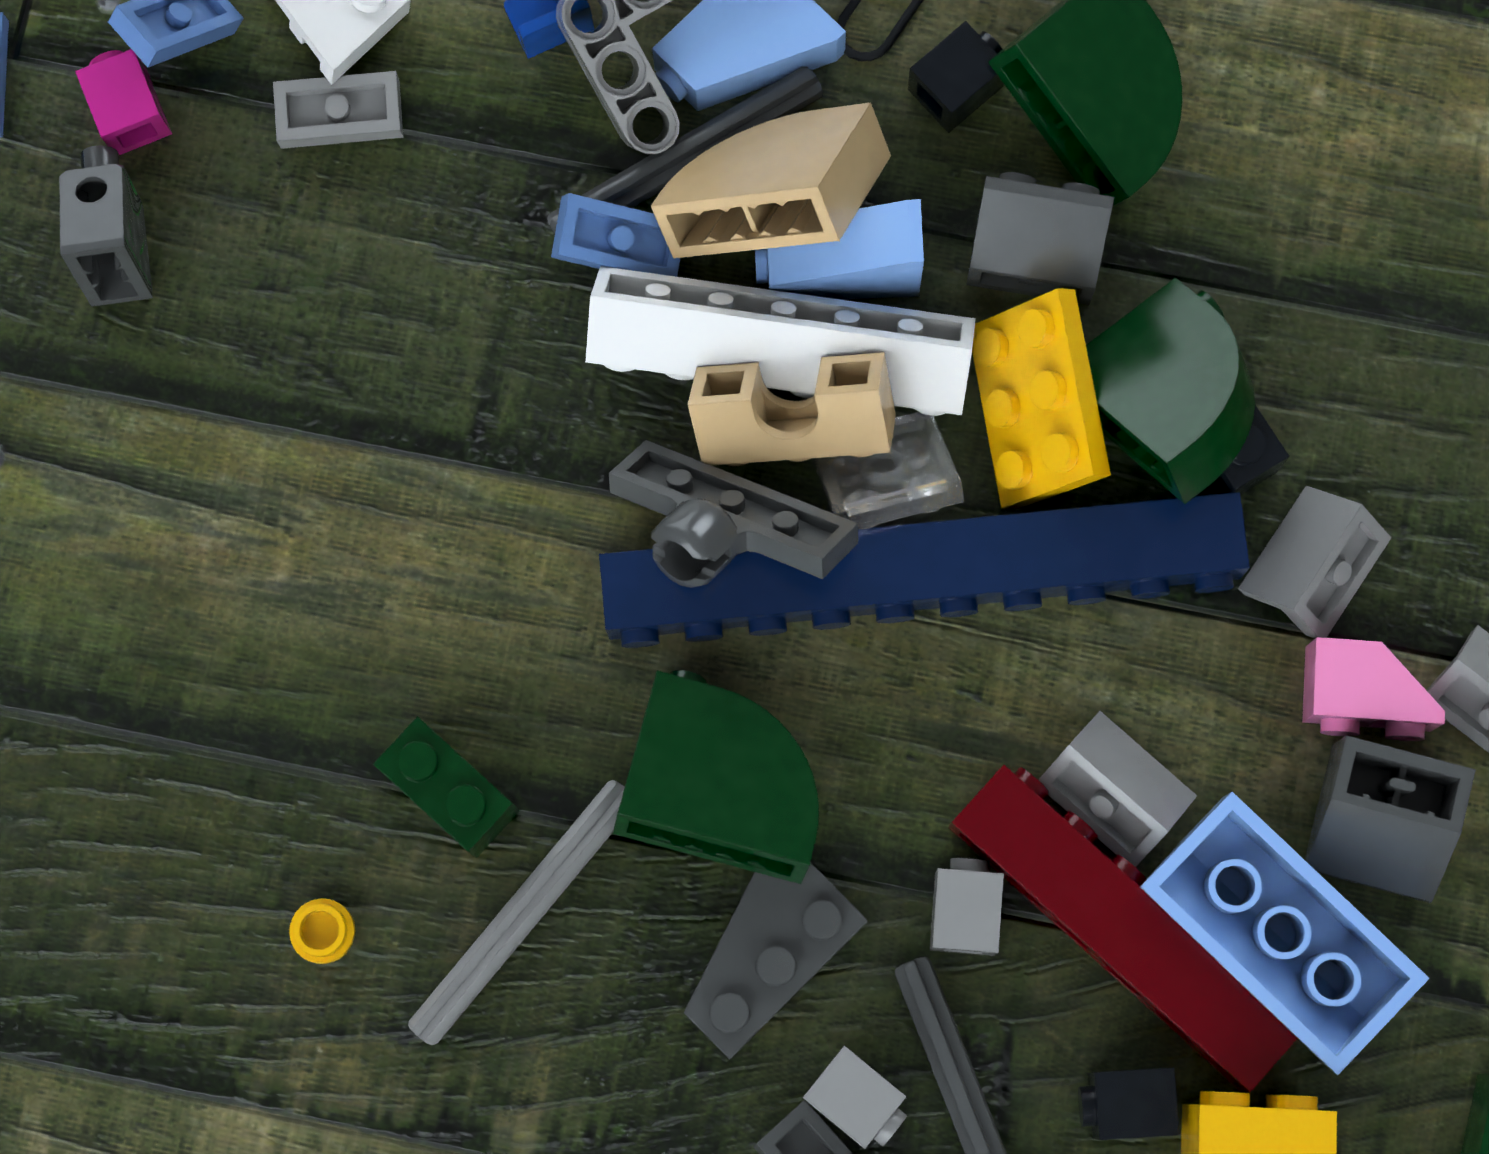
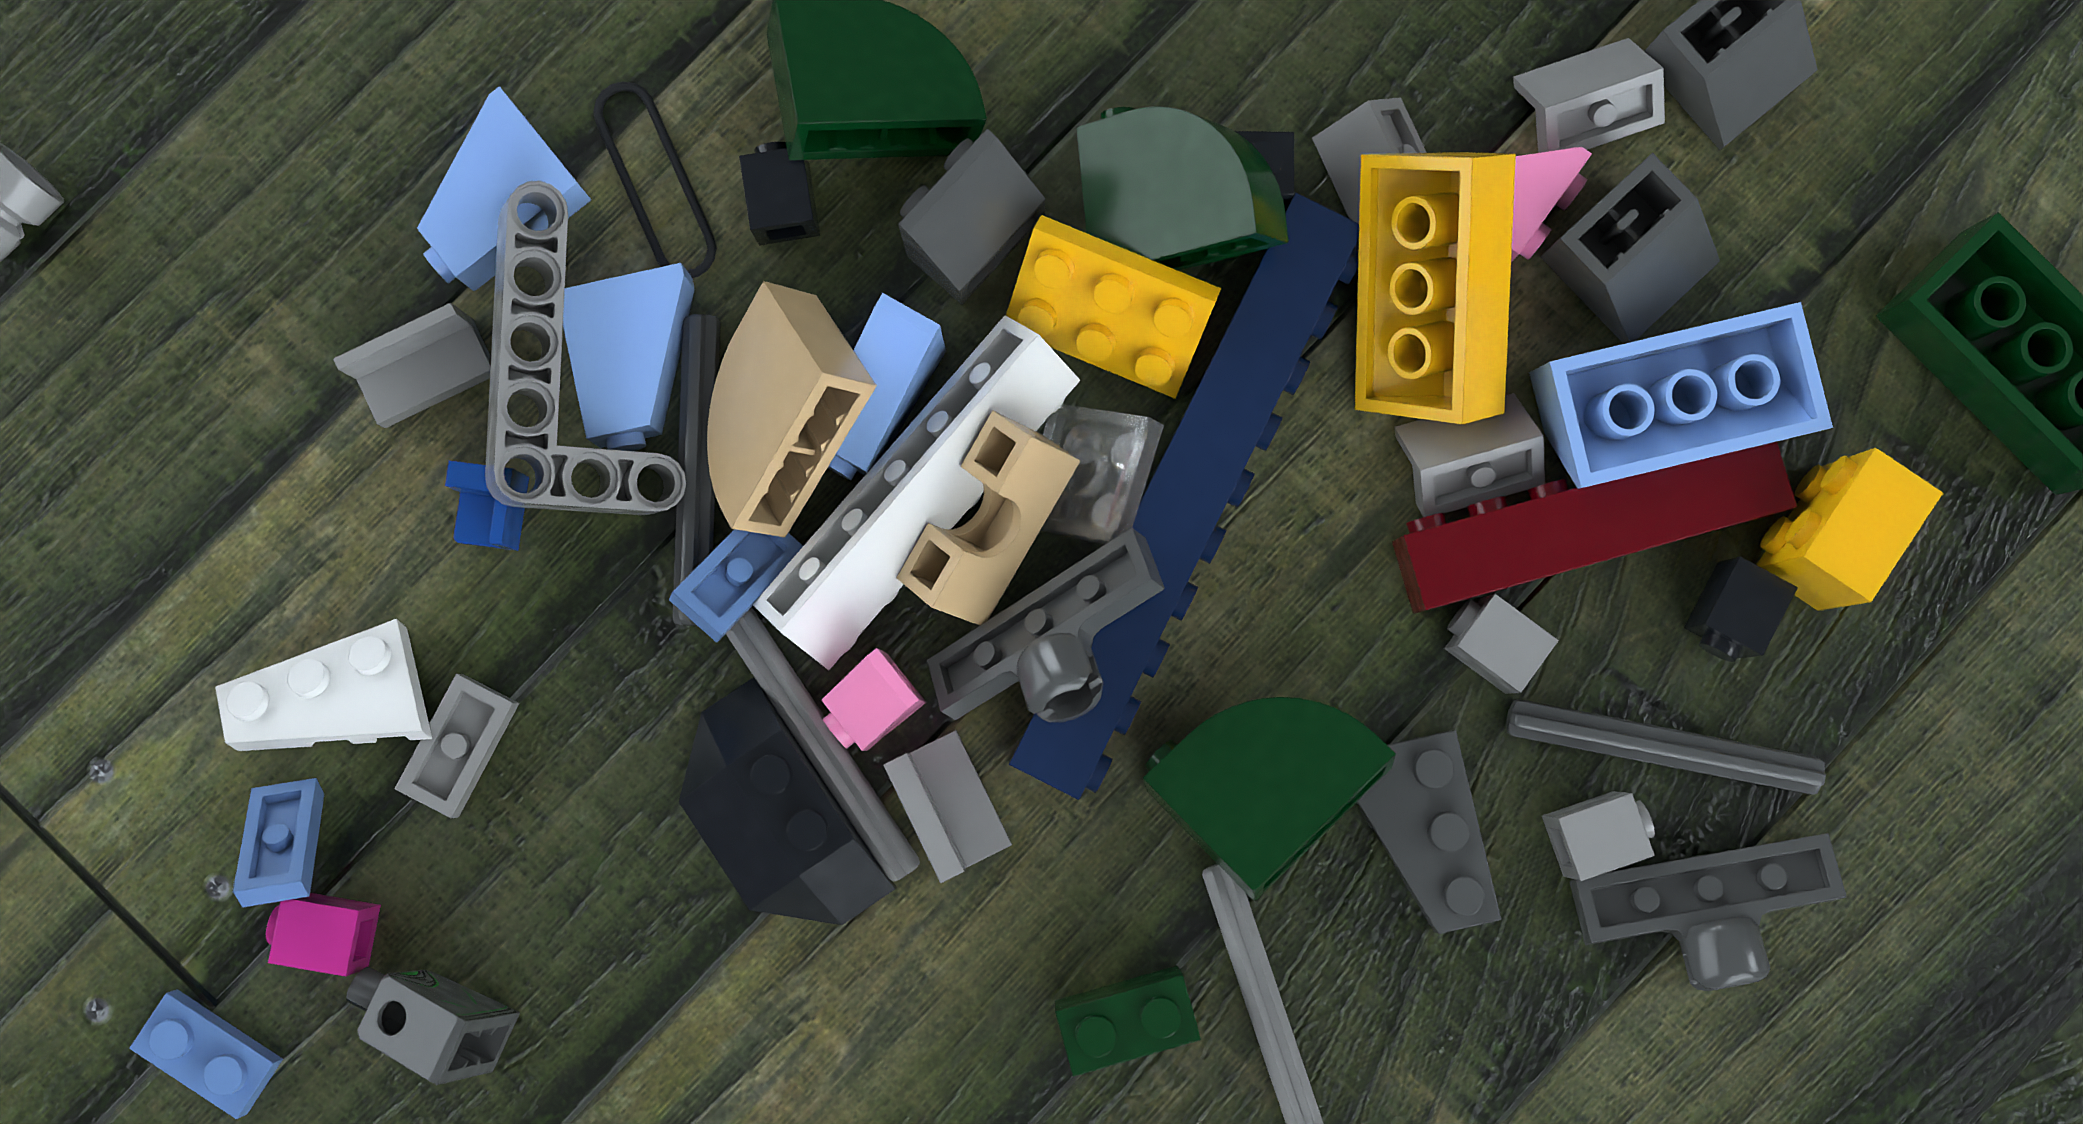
camera: 65 degrees left, 5 degrees up
none -> black wedge [679,677,896,925]
none -> light grey axle [726,607,920,882]
none -> bright pink slope [821,648,927,751]
none -> light grey panel [884,730,1012,883]
none -> yellow slope [1355,152,1516,425]

